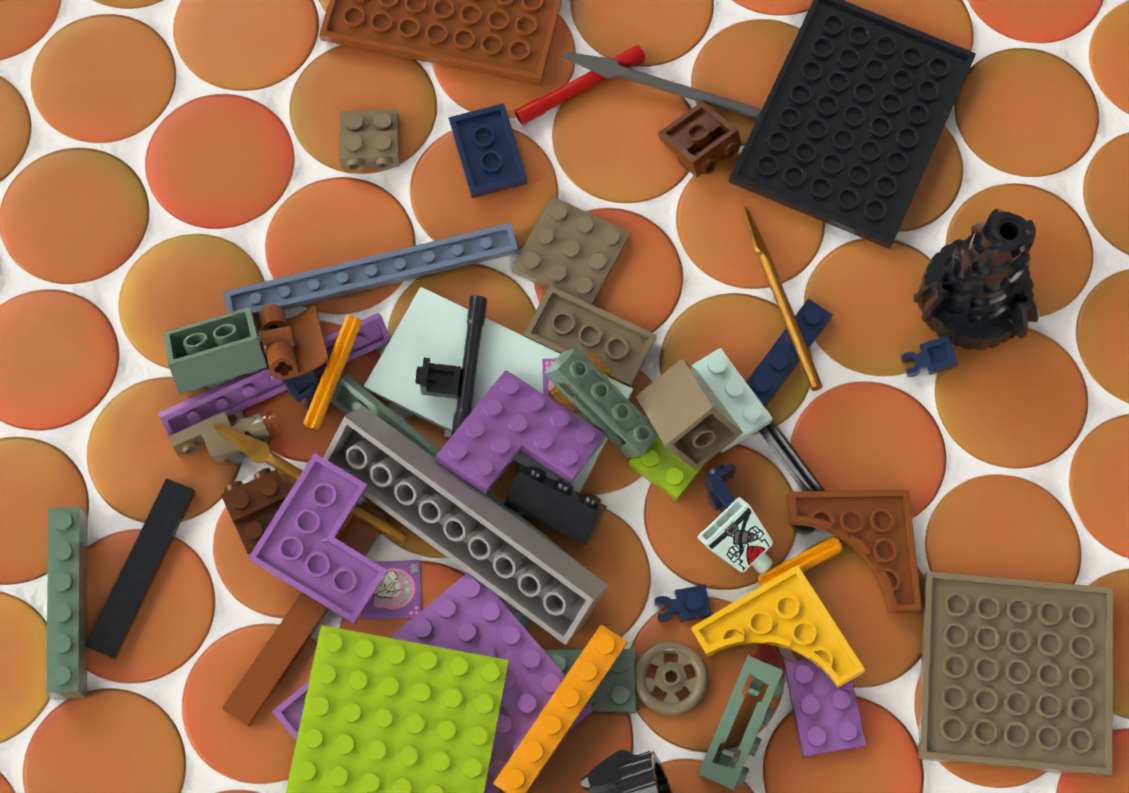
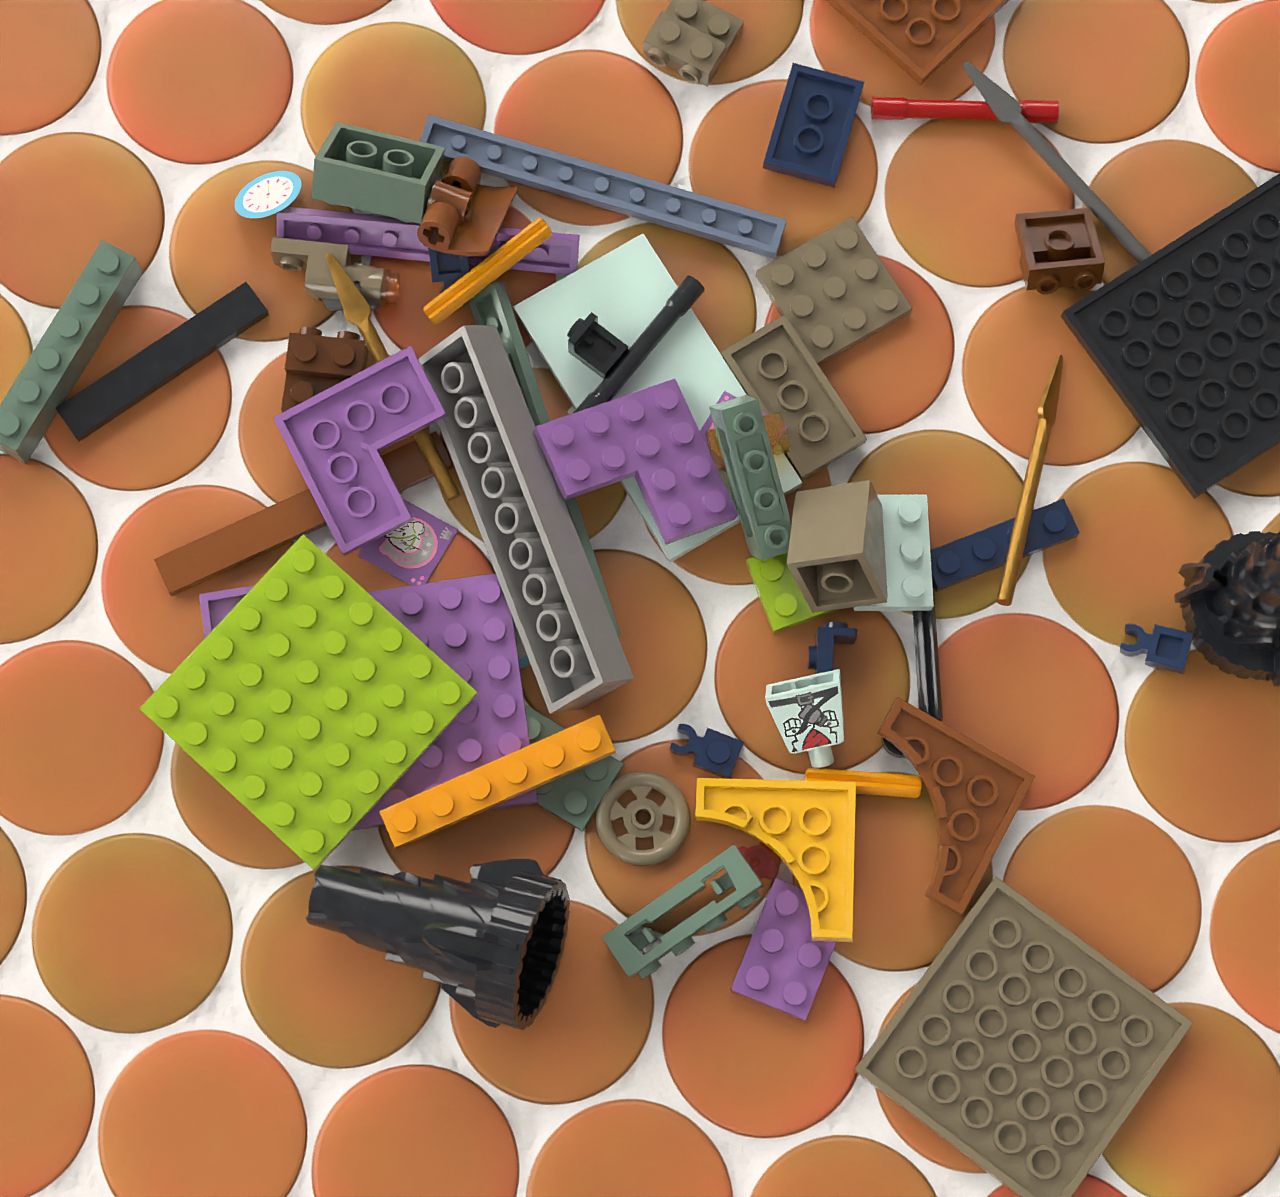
camera: 30 degrees right, 5 degrees up
black brick [504,466,608,545] -> none
none -> sticker [235,171,302,219]

